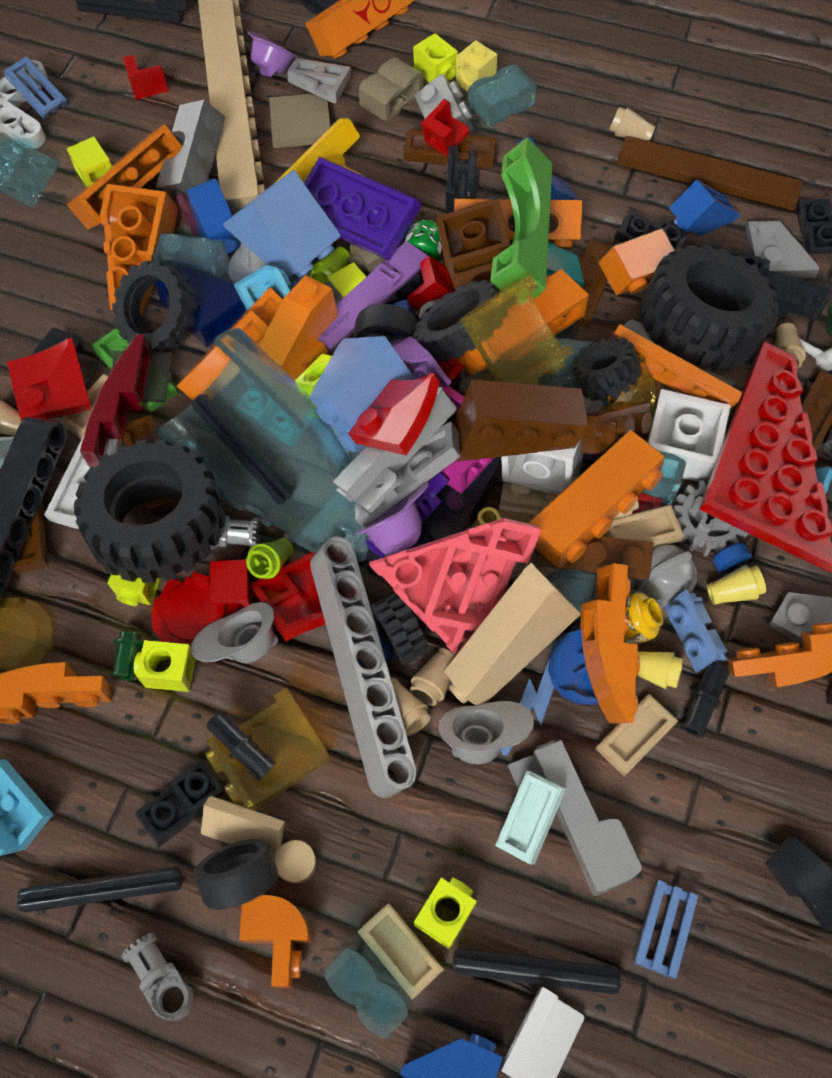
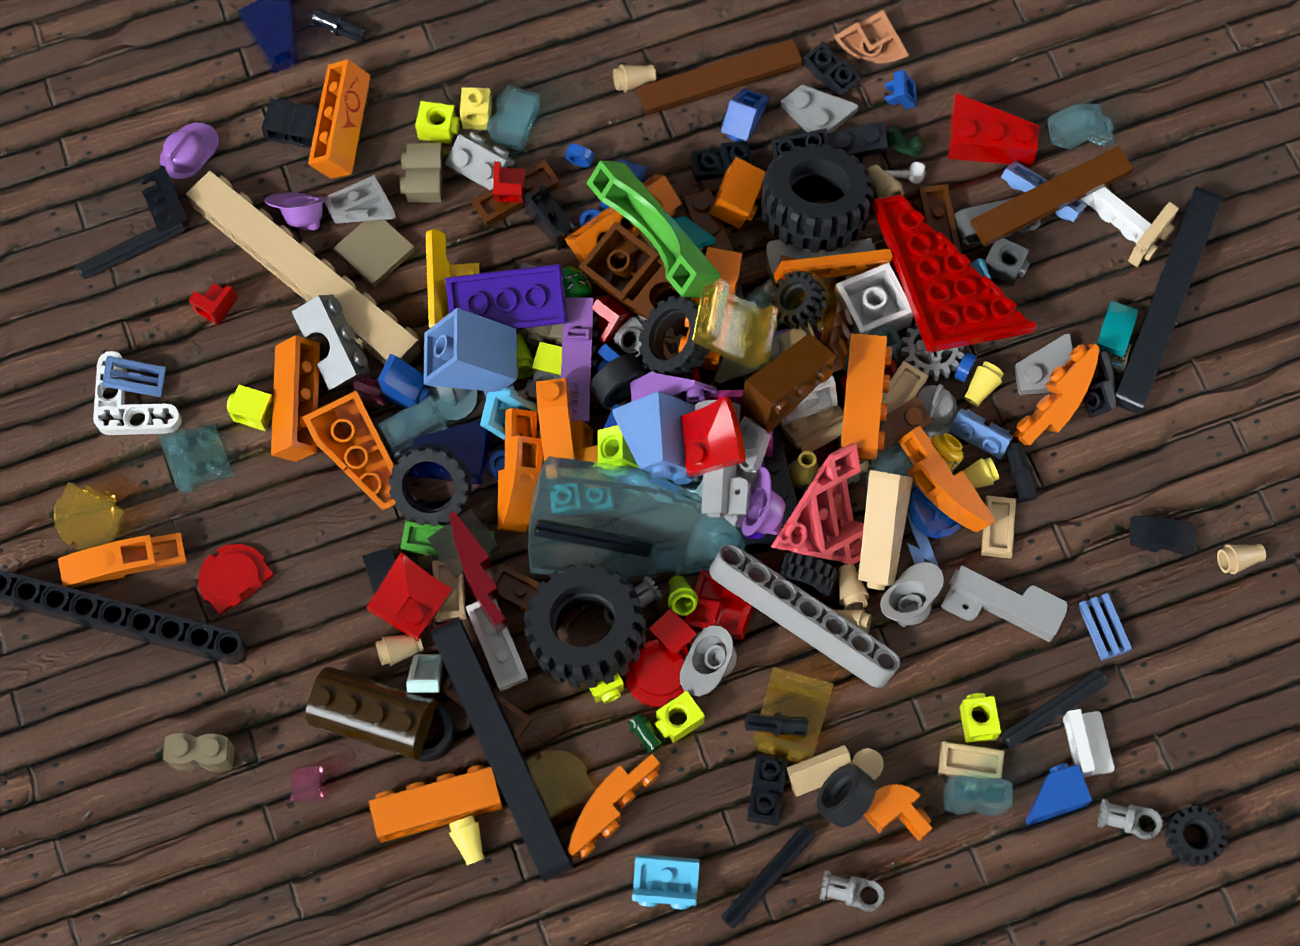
camera: 40 degrees left, 5 degrees up
light aqua tile [495,771,566,865] -> none

